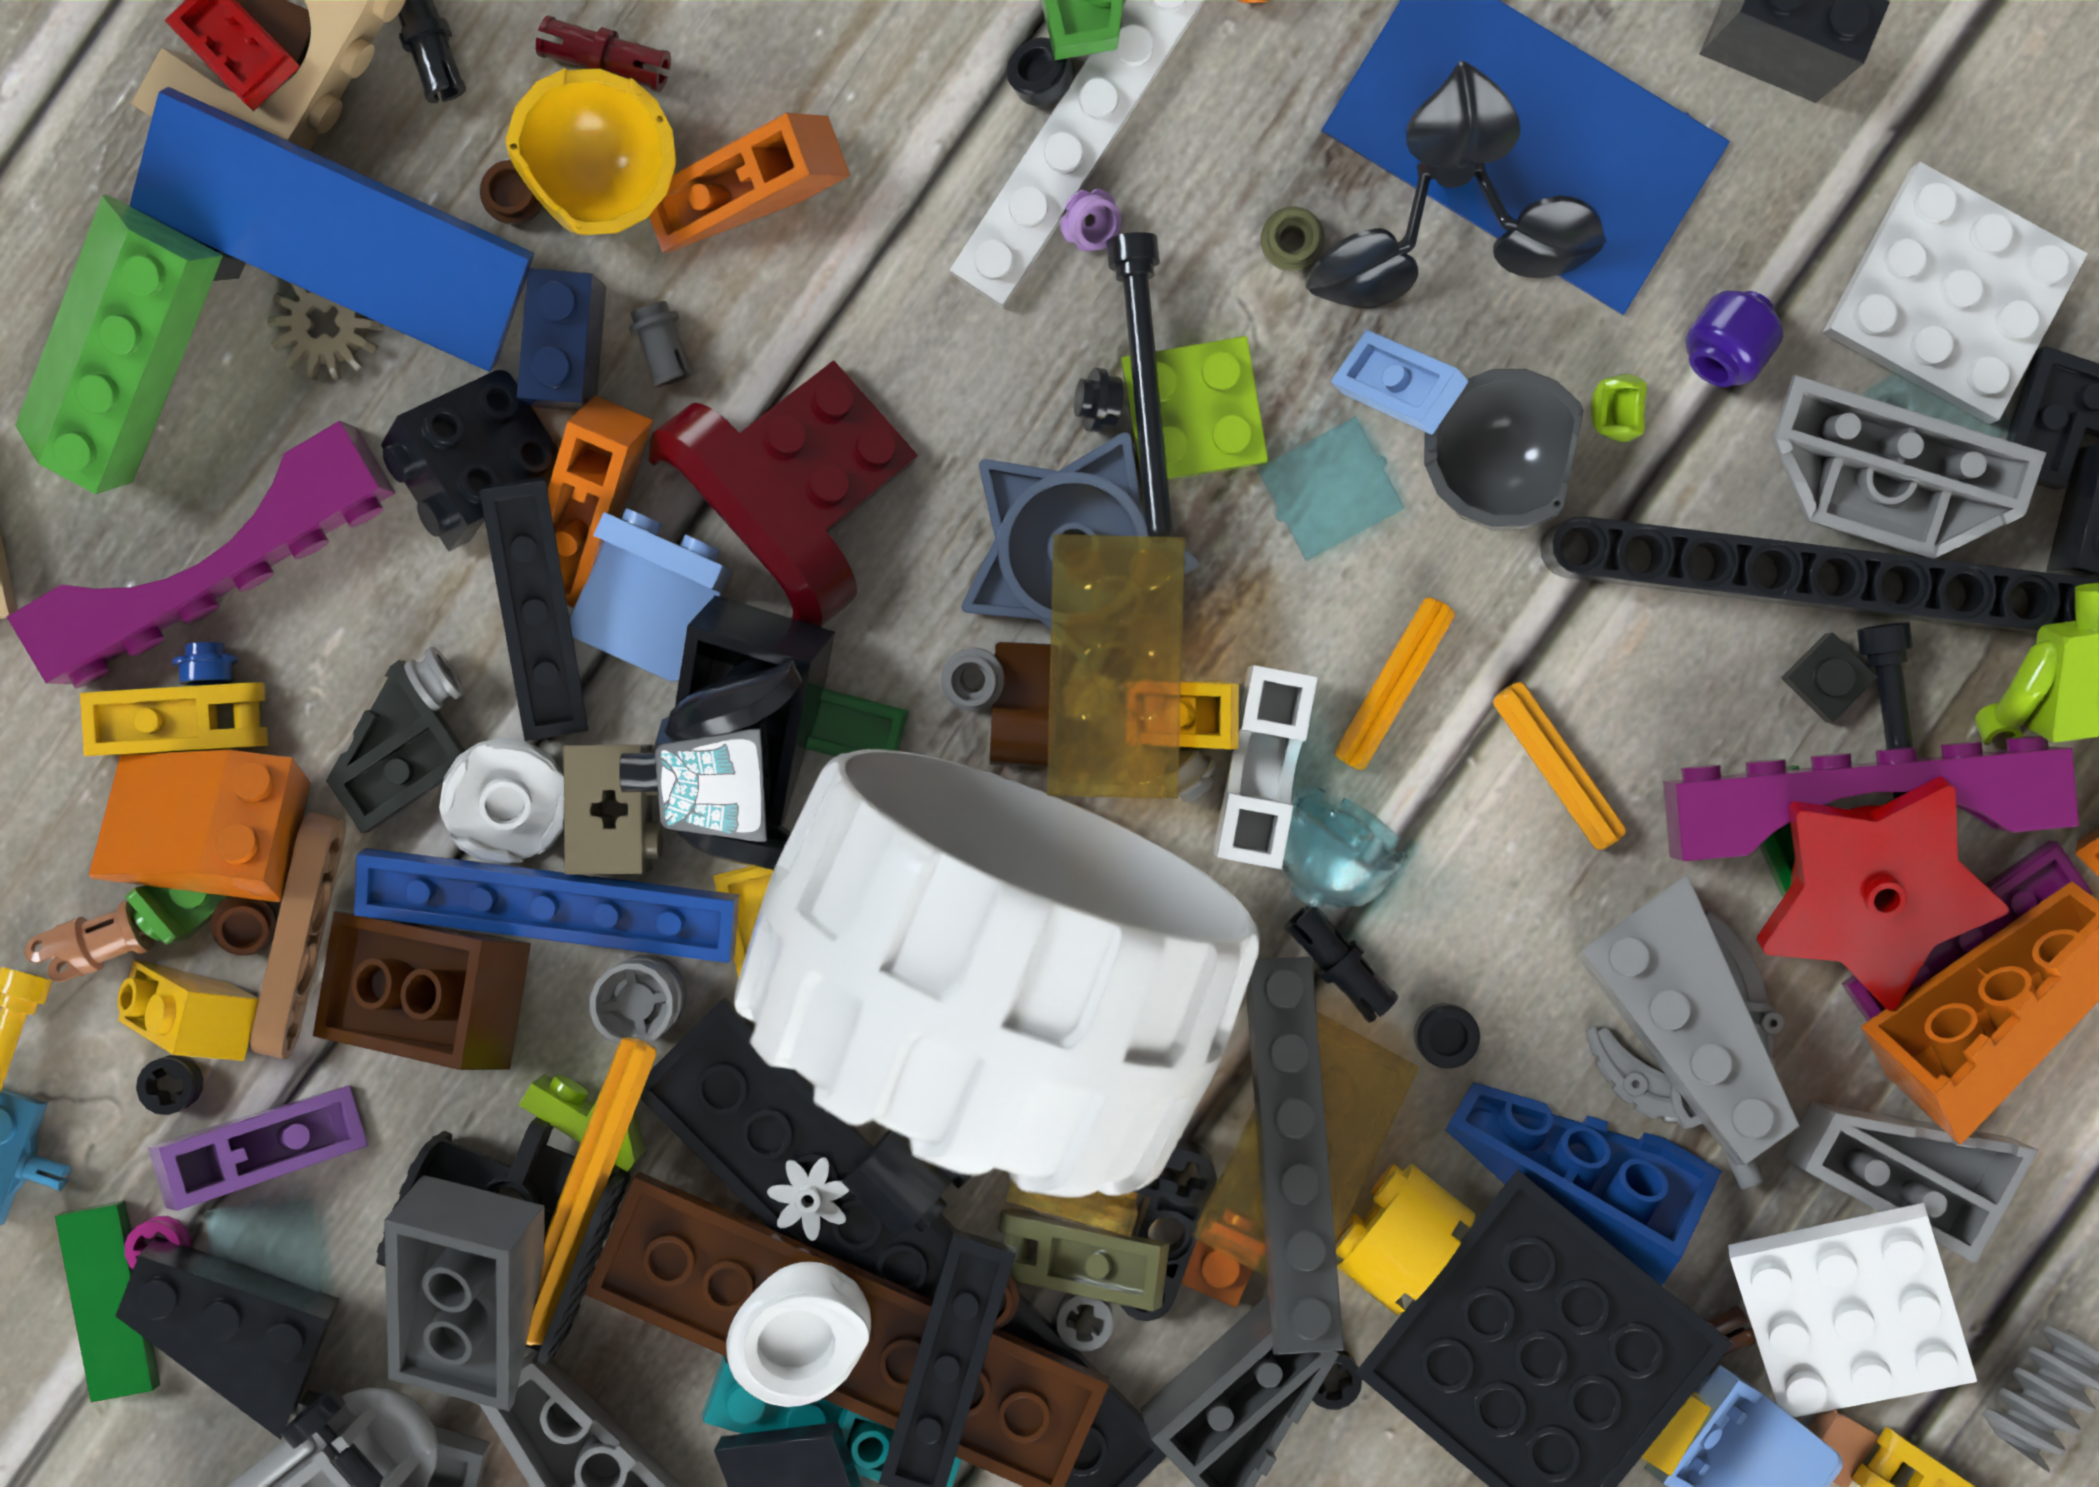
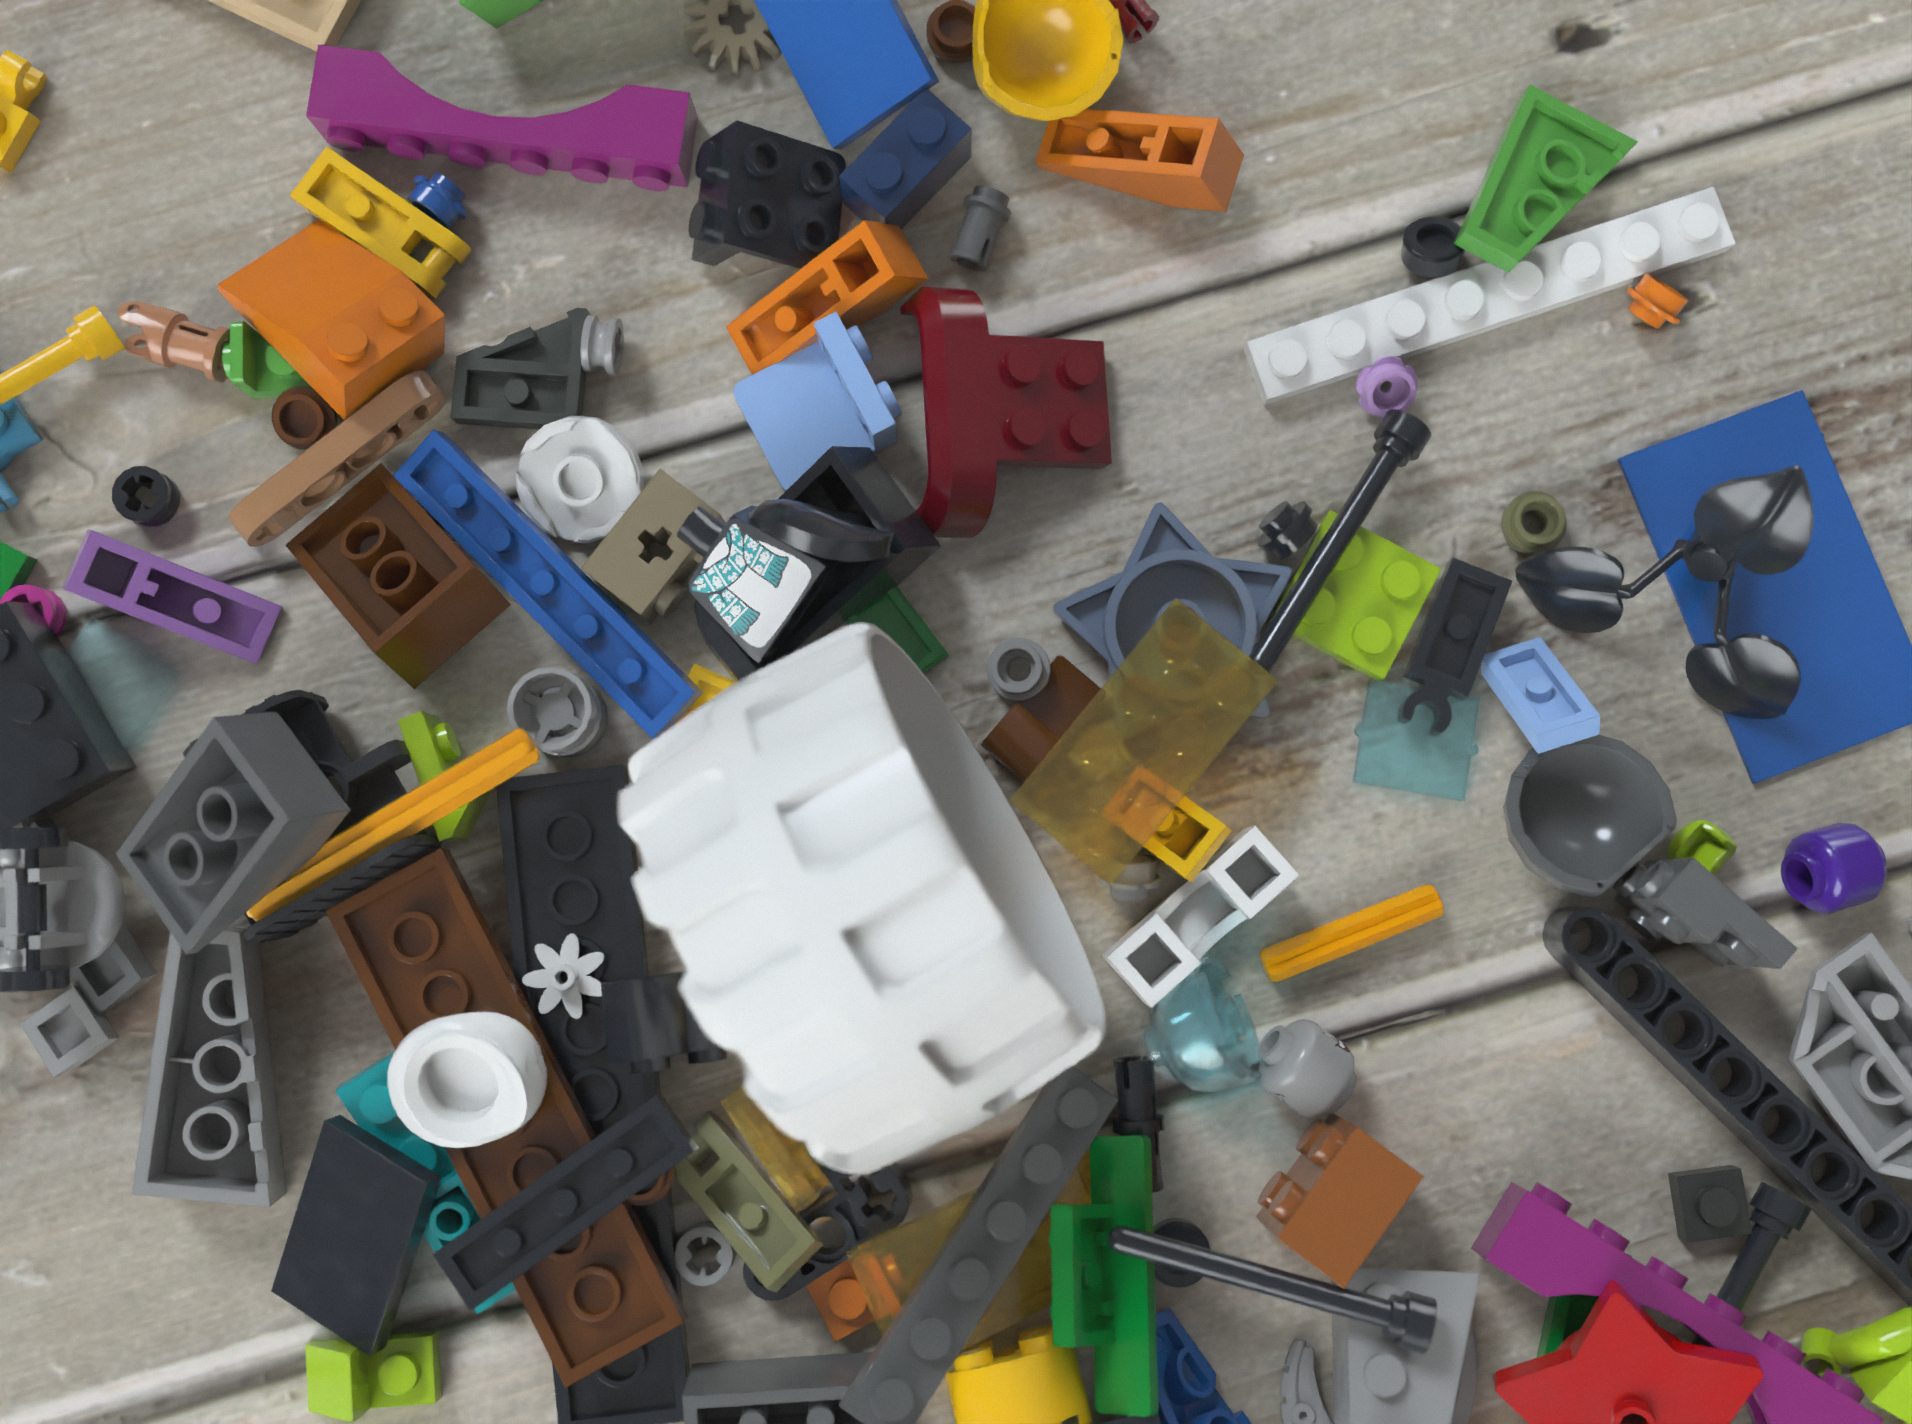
camera: 40 degrees right, 5 degrees down
yellow slope [117,960,259,1061] -> none
black plate [479,477,589,741] -> none
light orange axle [1493,681,1626,850] -> none
none -> green bracket [1049,1135,1158,1417]
none -> black piece [1108,1225,1437,1354]
none -> dark orange brick [1256,1113,1424,1289]
none -> light grey head [1257,1019,1357,1118]
none -> black plate [1397,557,1512,737]
none -> dark grey plate [1613,858,1798,969]

